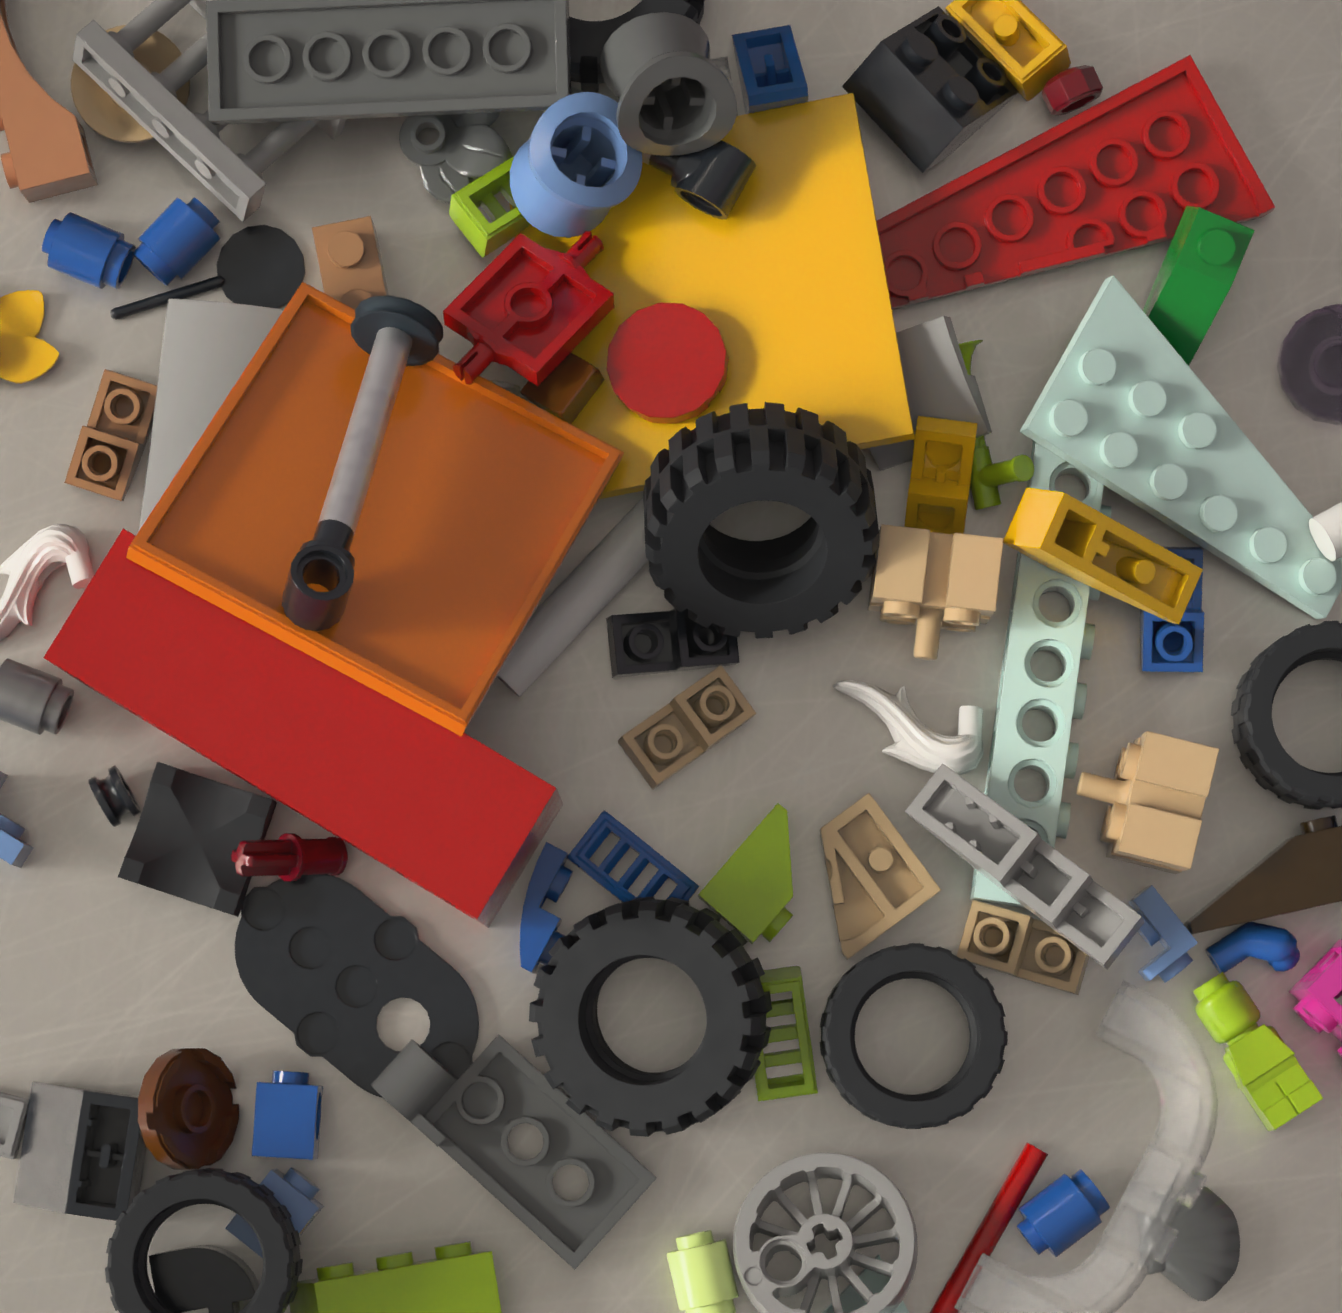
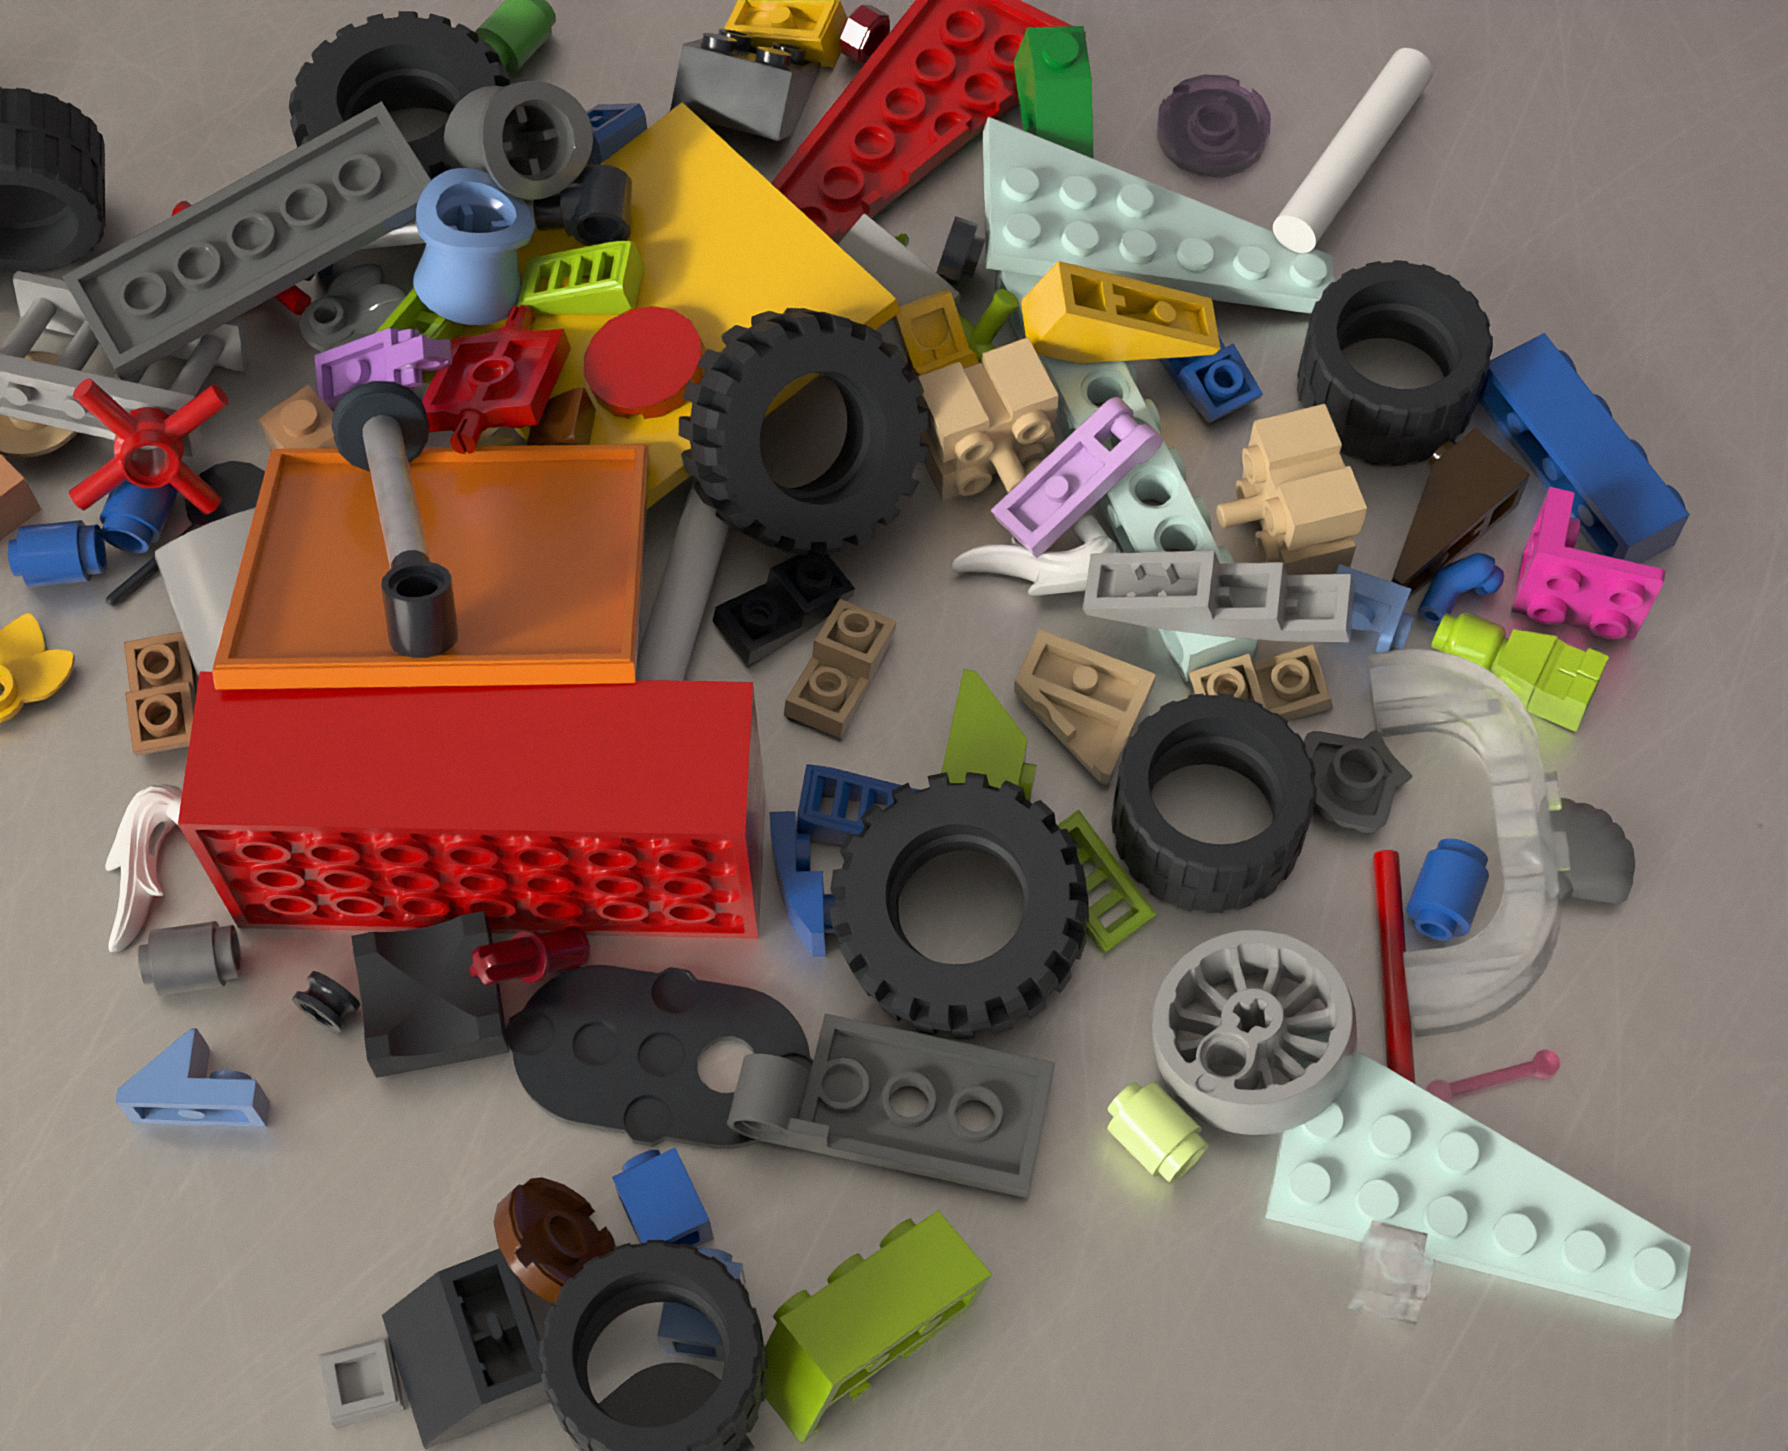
camera: 30 degrees left, 20 degrees down
none -> red bar [69,378,229,514]
none -> medium lavender hinge [315,328,452,411]
none -> lime slope [517,241,644,315]
none -> black plate [936,216,986,286]
none -> lavender plate [991,397,1163,558]
none -> dark grey animal [1304,730,1413,834]

